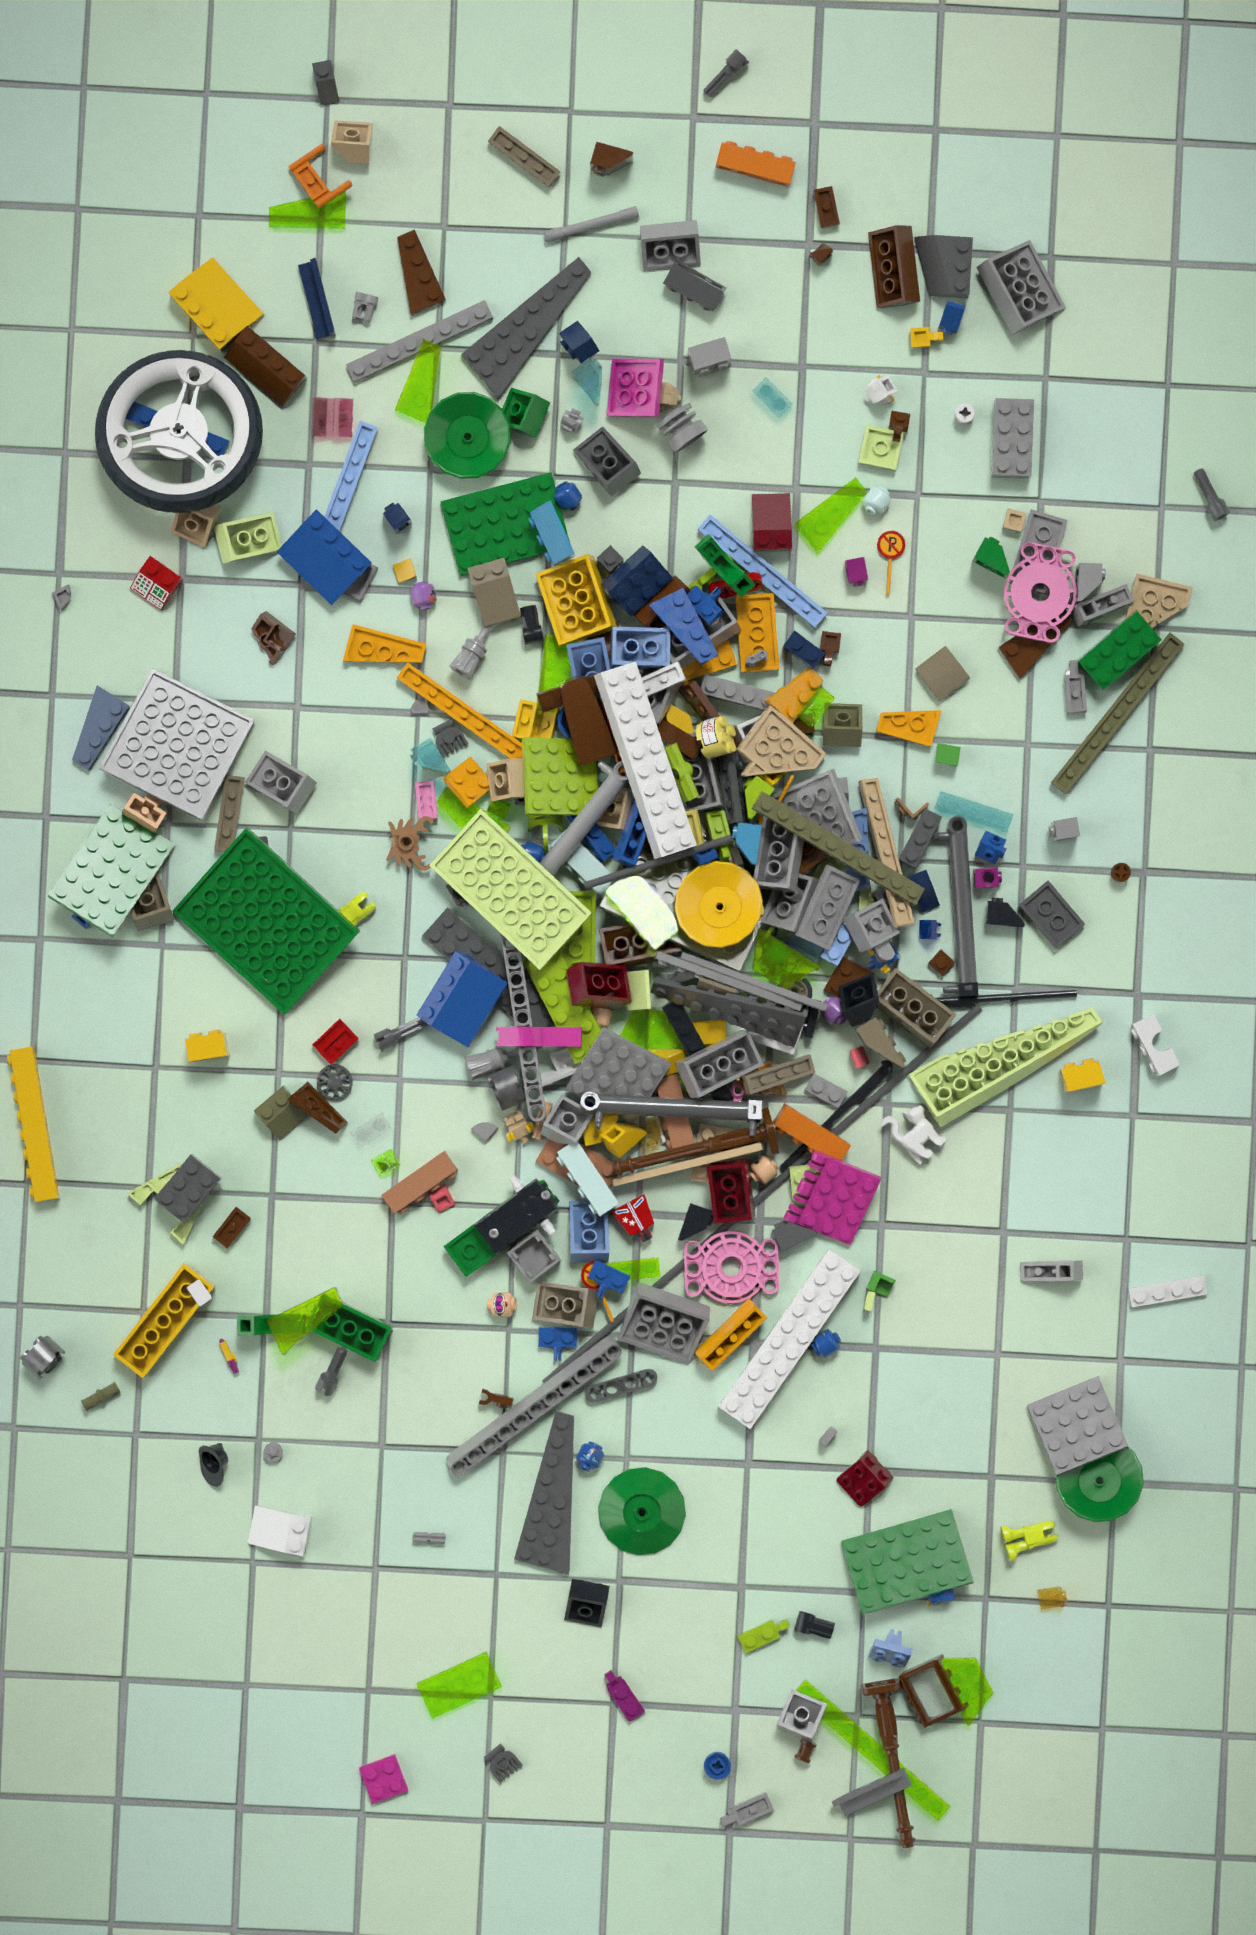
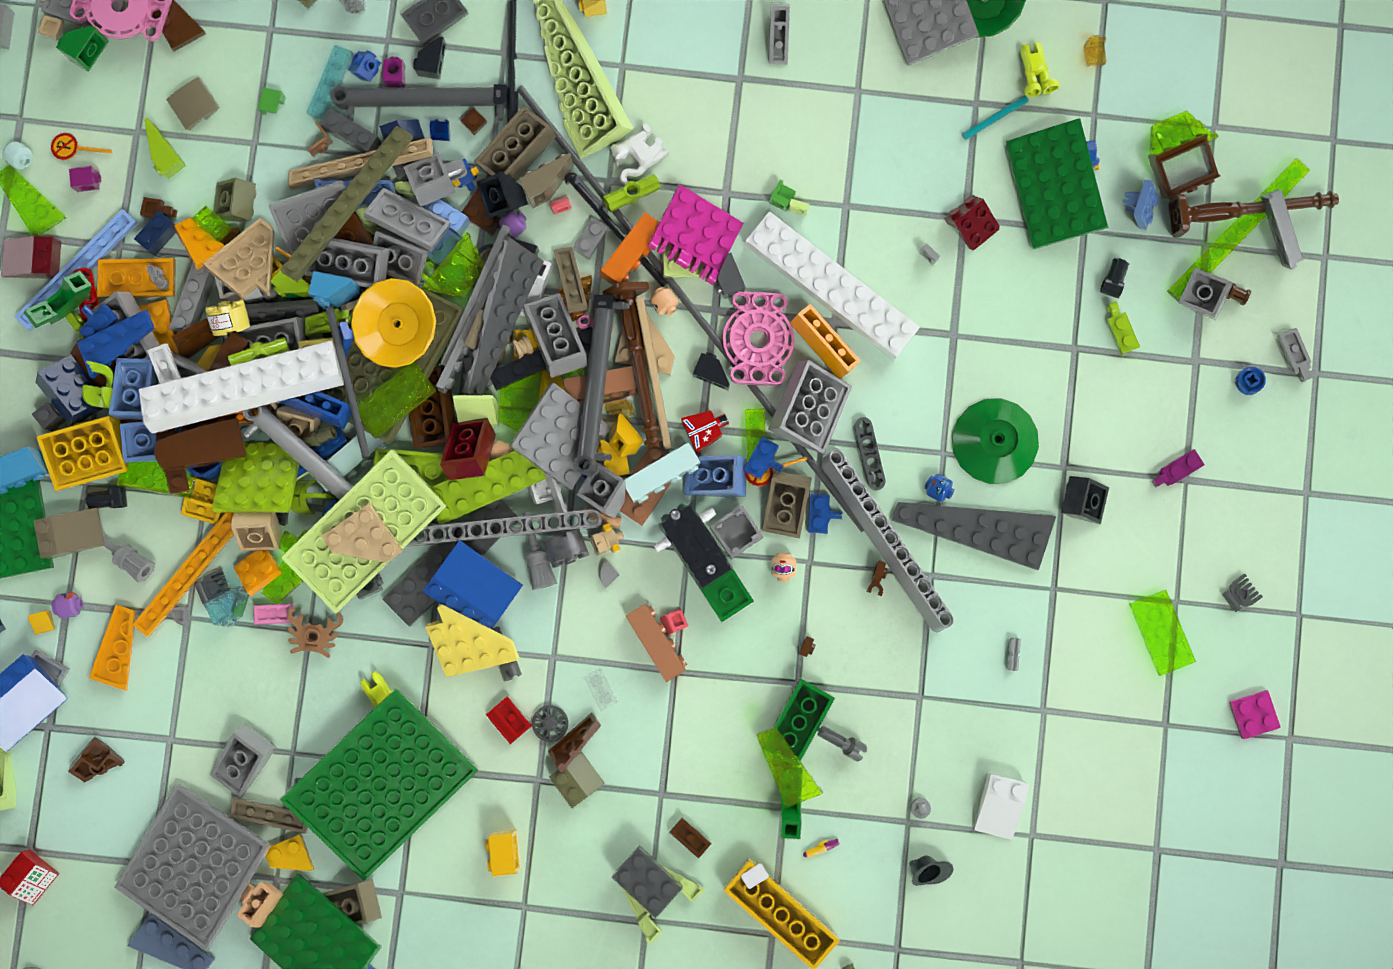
camera: 85 degrees left, 5 degrees down
clear neon green slope [371,1149,400,1176] -> none
dark pink piece [496,1027,582,1047] -> none
dark red brick [707,1159,756,1224] -> none
blue head [811,1329,841,1358] -> none
light orange wing [876,710,942,747] -> none
none -> lime helmet [82,361,113,408]
none -> lime slope [144,118,186,179]
none -> yellow wing [265,834,315,871]
none -> olive pin [301,426,337,447]
none -> tan plate [321,503,404,563]
none -> light yellow wing [425,604,519,677]
none -> tan wheel [511,335,533,359]
none -> lime piece [603,174,661,213]
none -> reddish brown plate [799,636,816,657]
none -> teal bar [962,95,1029,140]

